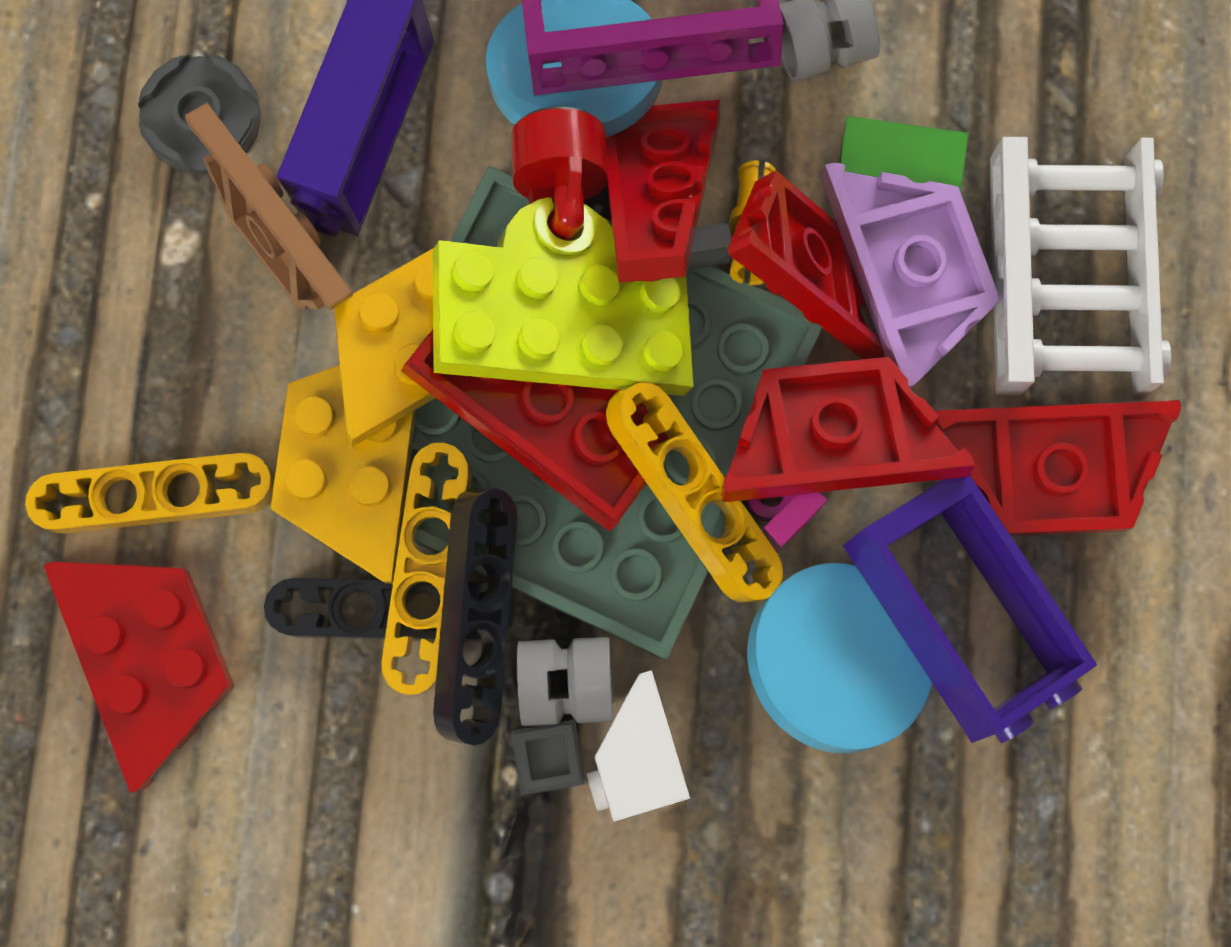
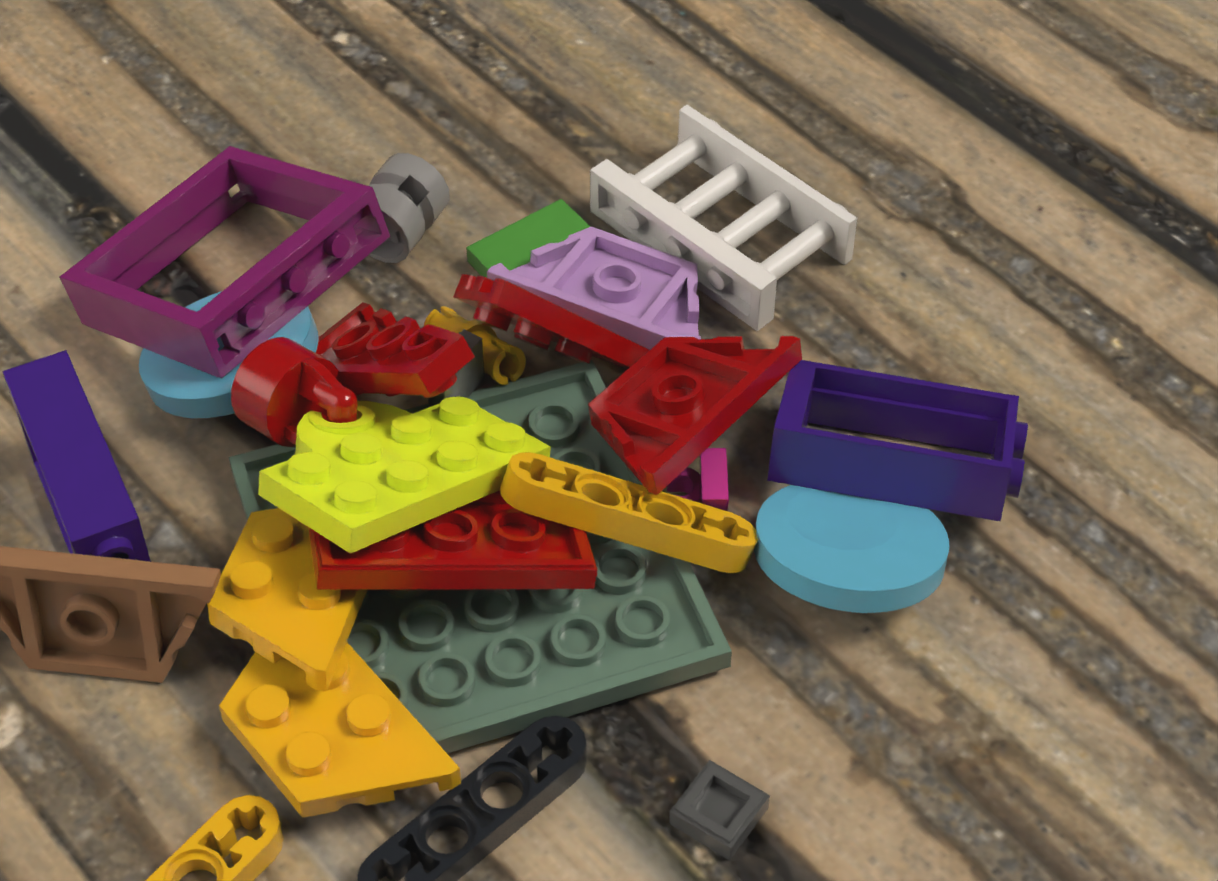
camera: 50 degrees left, 30 degrees down
yellow beam [381,442,472,695] -> none
black beam [433,488,517,746] -> none
light grey wheel [517,637,614,726] -> none
white slope [587,670,690,822] -> none
red wing [935,400,1181,536] -> none

